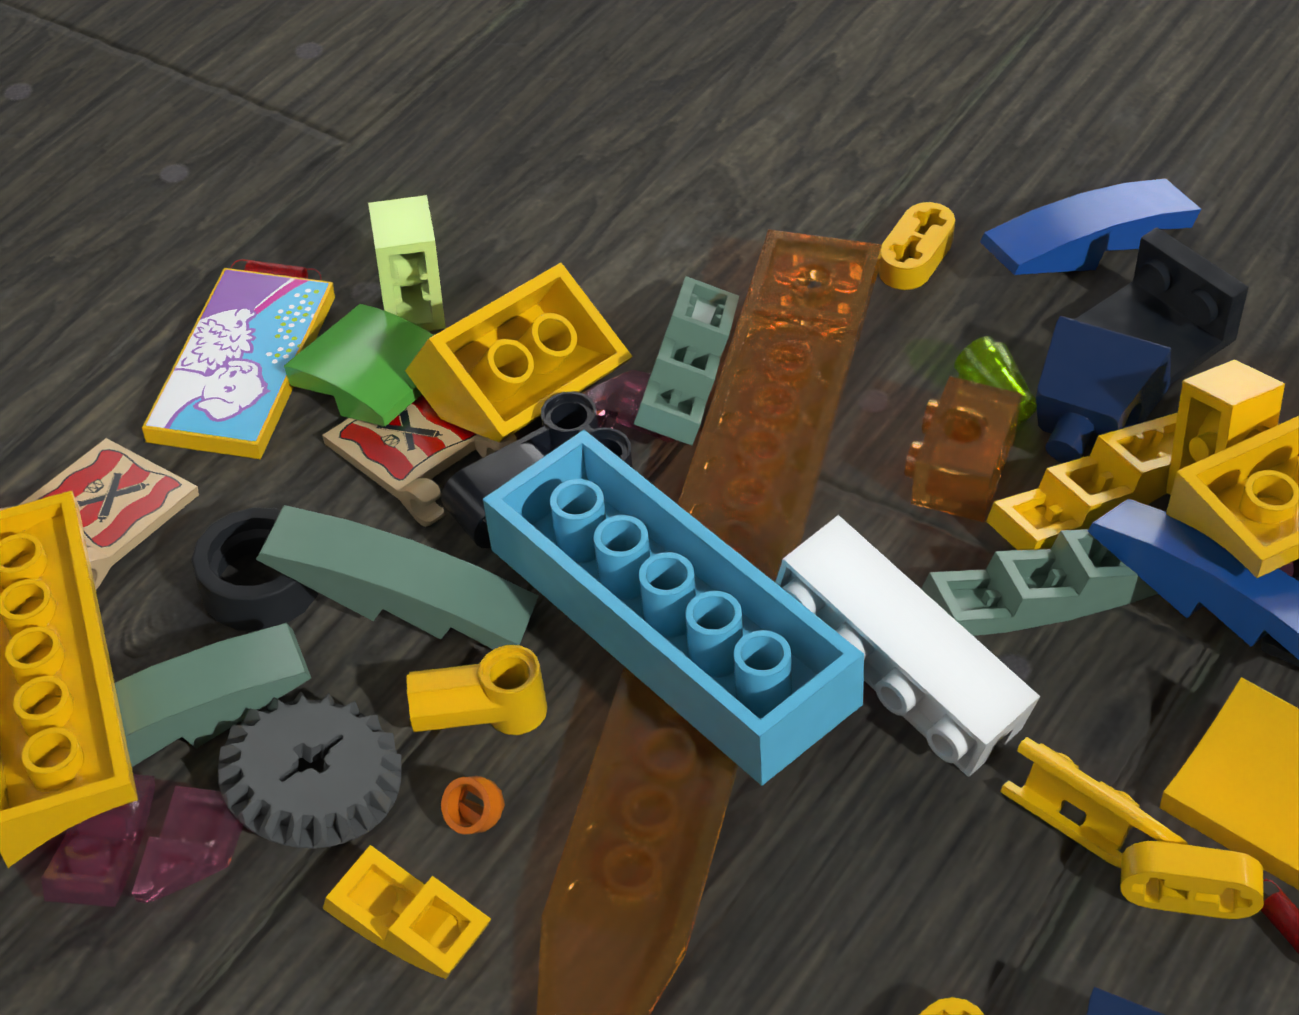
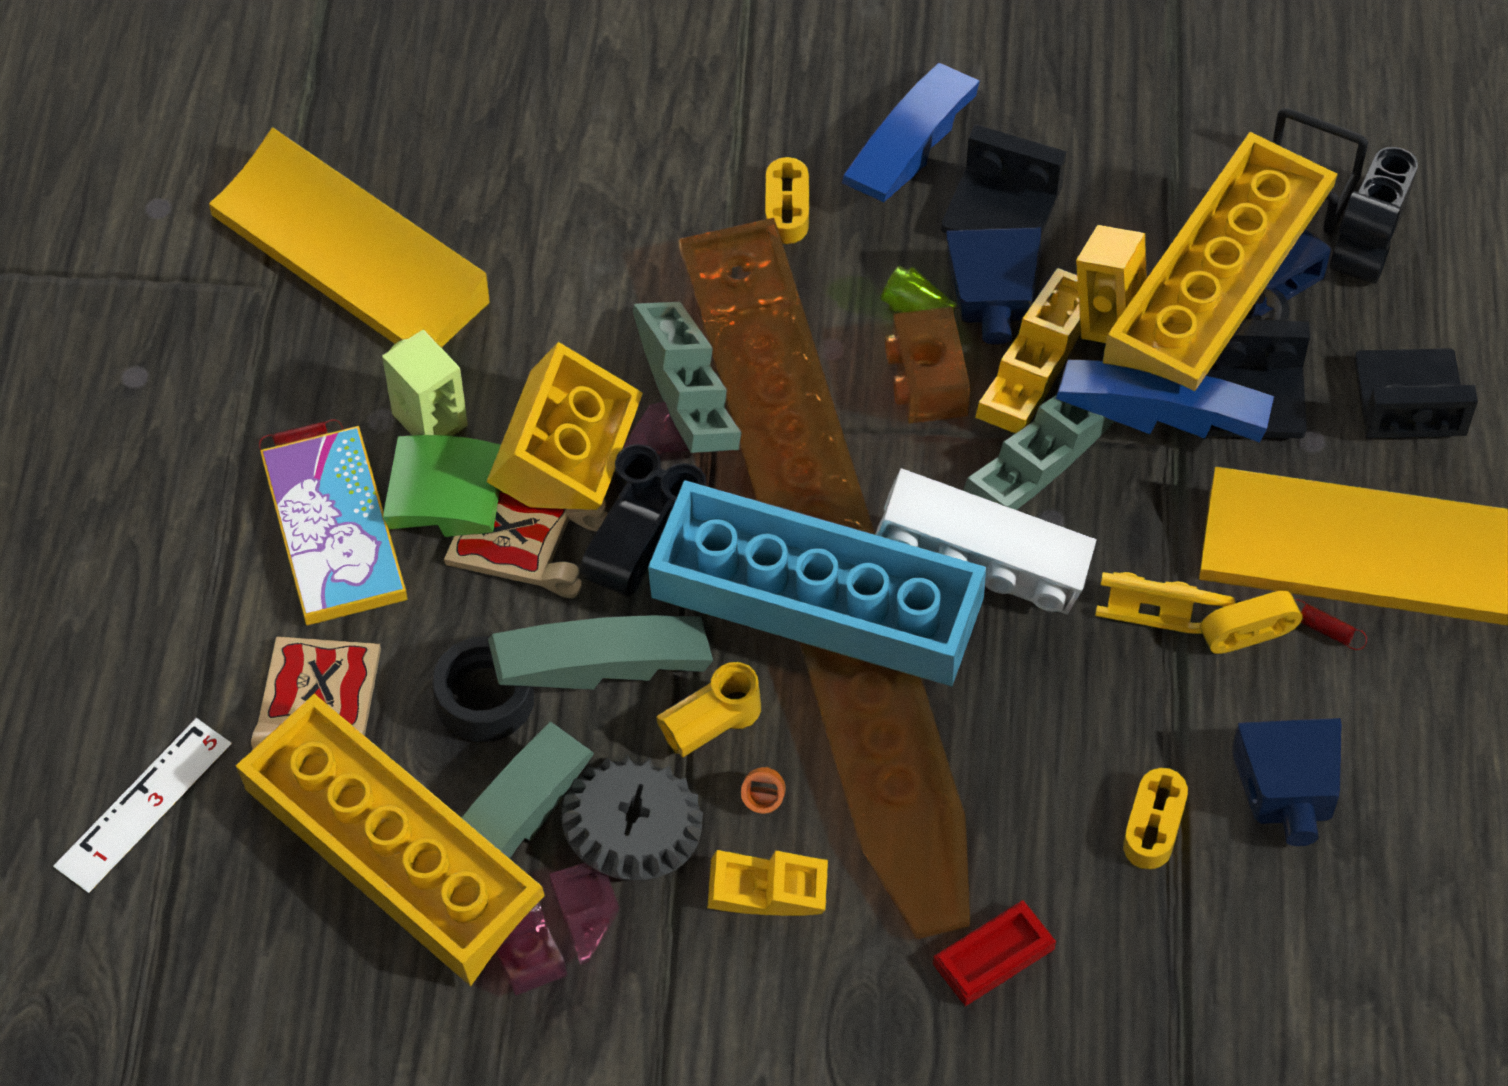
camera: 30 degrees left, 10 degrees up
none -> yellow arch [209,127,490,348]

